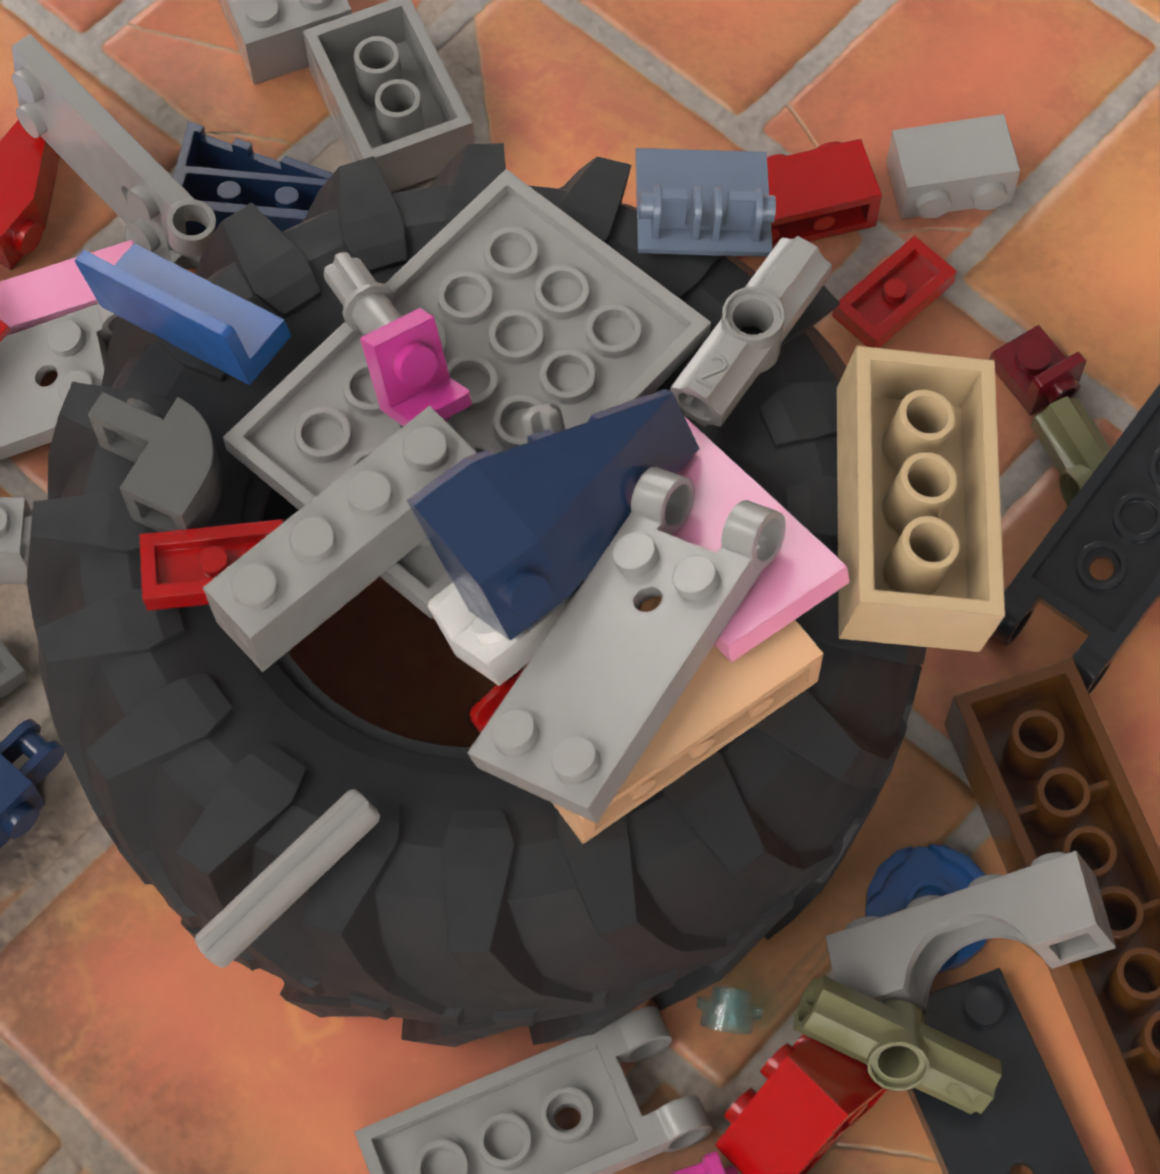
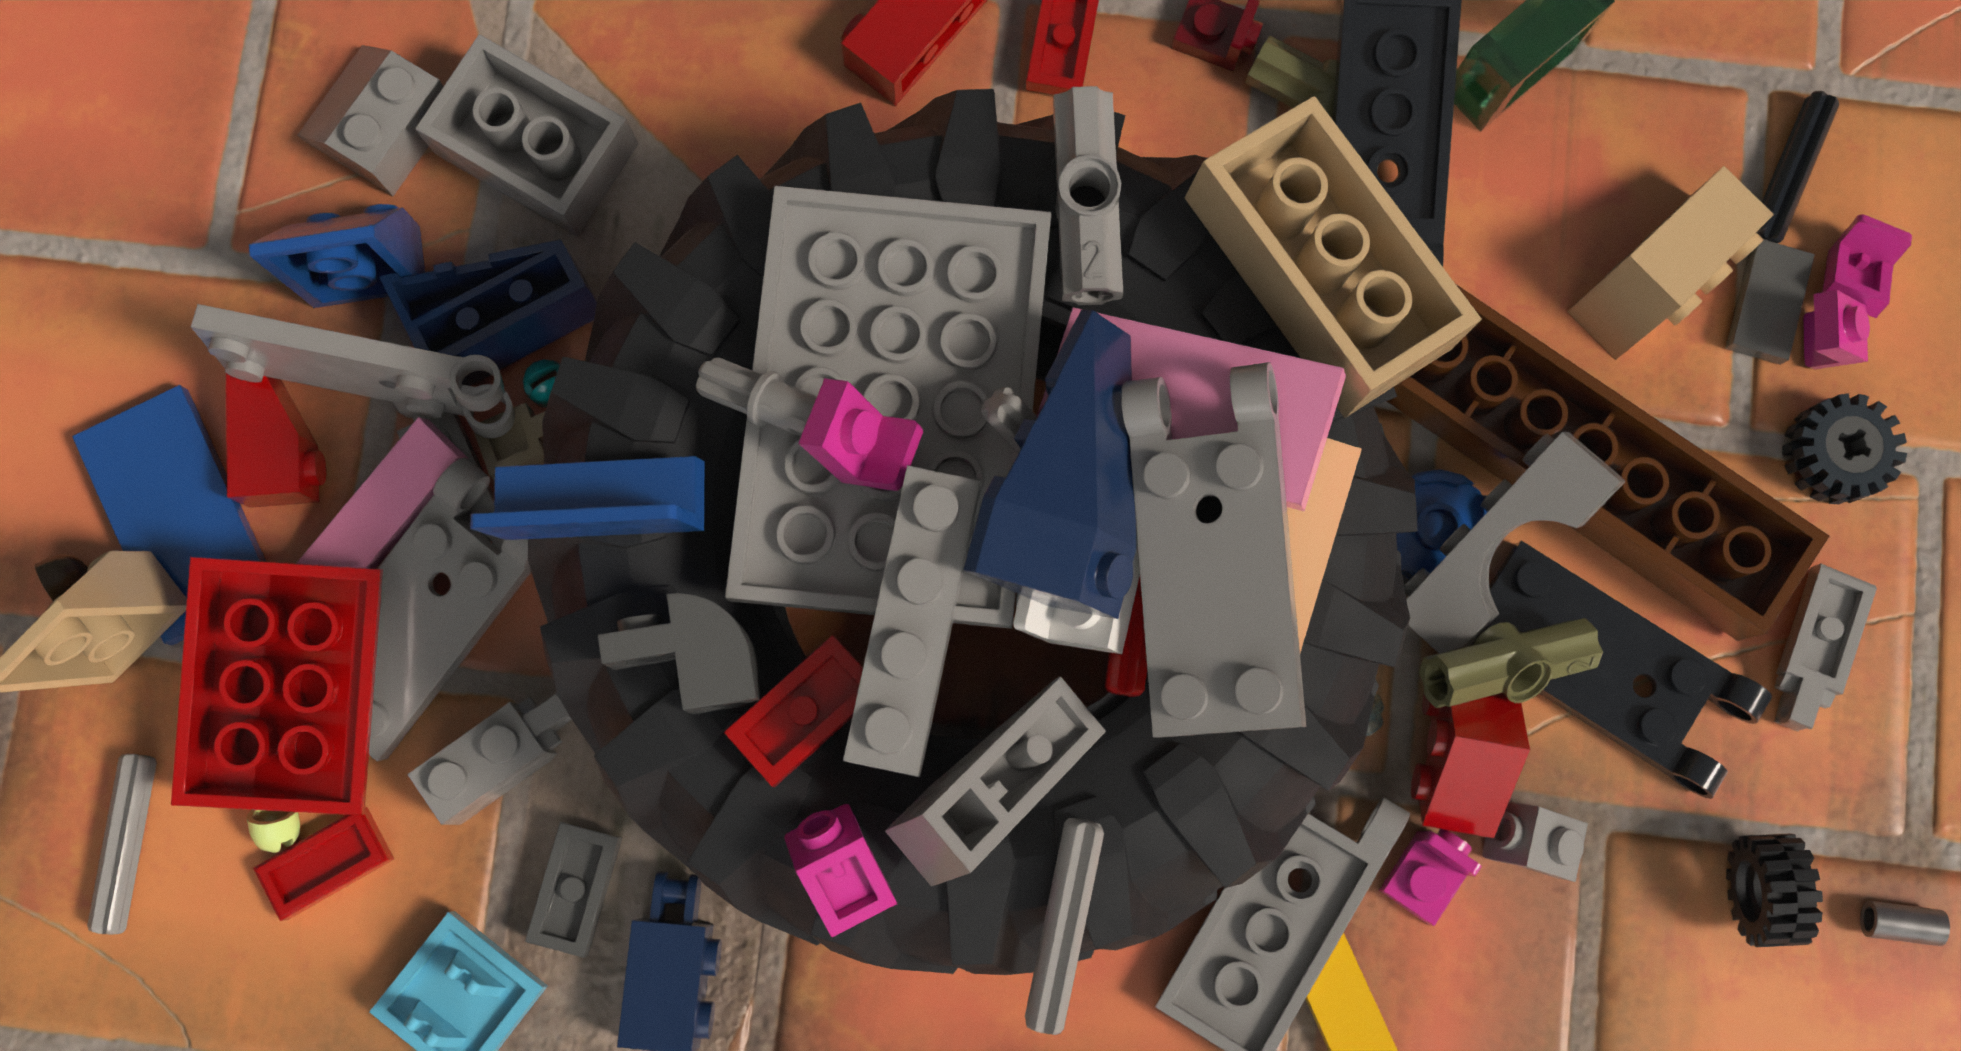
camera: 40 degrees left, 15 degrees up
sand blue hinge [635,148,776,257] -> none
none -> blue slope [249,204,425,308]
none -> dark pink bracket [784,804,897,937]
none -> light grey slope [885,677,1106,887]

